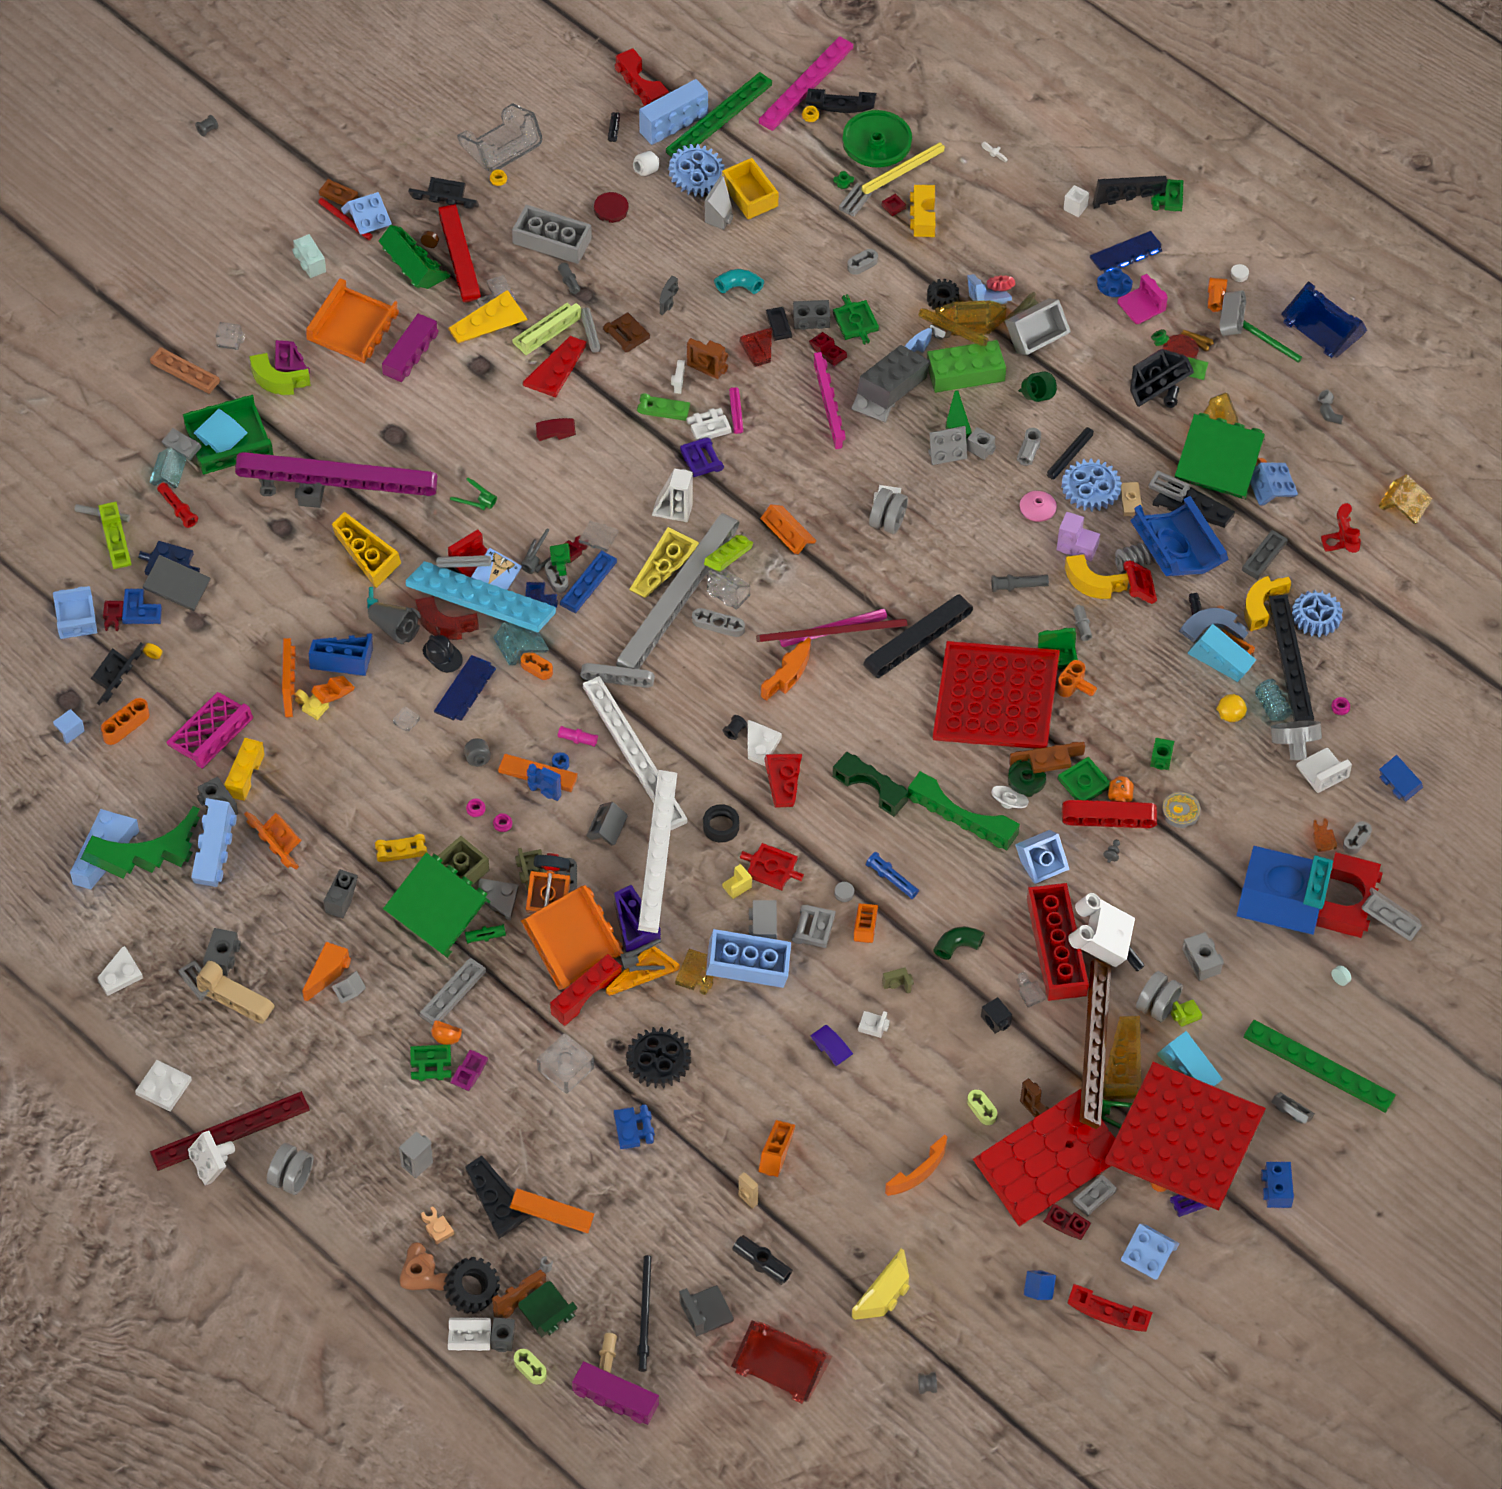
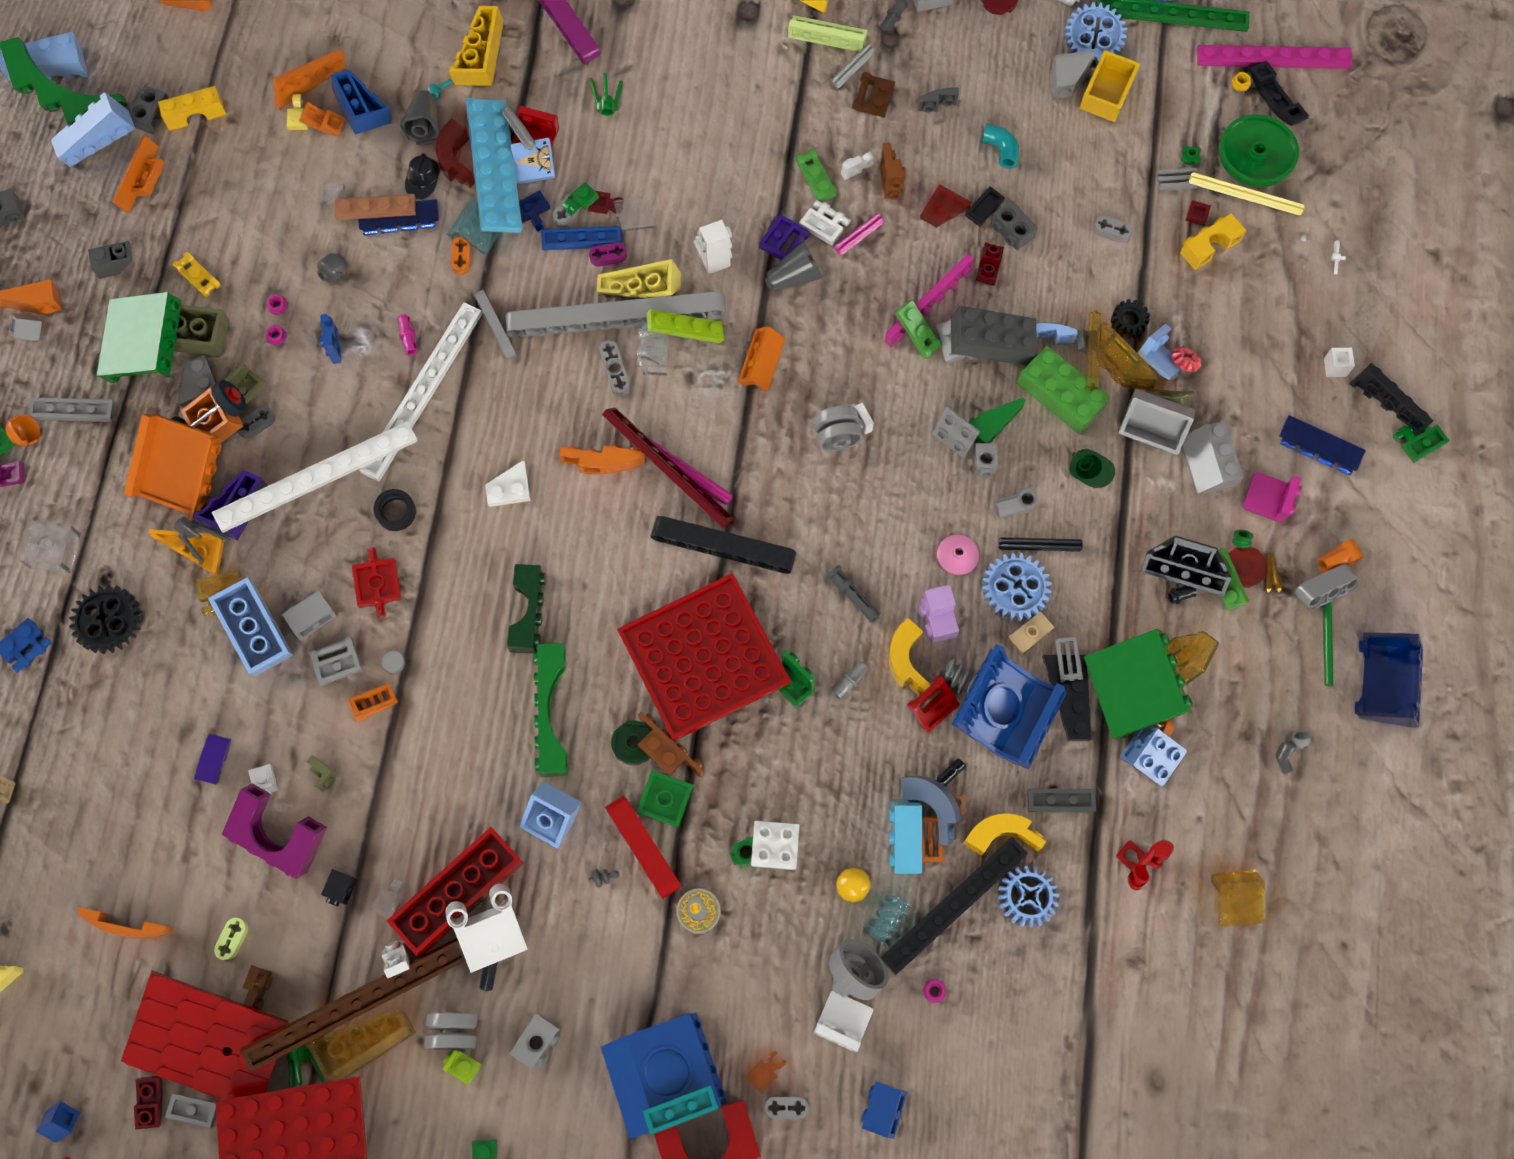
camera: 55 degrees right, 15 degrees up
dark pink fence [167,692,253,769] -> none
green pin [465,924,506,944] -> none
orange tile [498,754,578,792] -> none
dark grey plant [521,528,551,574] -> none
red wing [523,336,587,398] -> none
dark red slope [536,418,576,441] -> none
red arch [550,954,622,1026] -> none
blue bush [552,752,569,770] -> none
dark grey panel [586,802,628,846] -> none
light yellow panel [722,864,752,899] -> none
black bush [723,715,747,740] -> none
orange slope [758,1120,795,1177] -> none
red wing [764,754,802,808] -> none
green plate [833,294,879,345] -> none
blue pin [866,852,919,899] -> none
dark green cylinder [933,926,985,960] -> none
white dish [991,786,1029,809] -> none
orange beam [1057,660,1097,697] -> none
blue dish [1097,268,1133,297] -> none
orange head [1108,776,1134,802] -> none
medium azure wedge [1157,1031,1223,1086] -> none
white tile [1231,264,1249,282] -> none
none -> magenta arch [222,783,327,879]
none -> nougat plate [334,194,416,220]
none -> white slope [382,941,410,979]
none -> magenta beam [589,243,627,267]
none -> white bracket [751,821,799,870]
none -> dark grey cone [764,242,822,291]
none -> bright green plate [894,300,942,359]
none -> light grey slope [1182,421,1244,495]

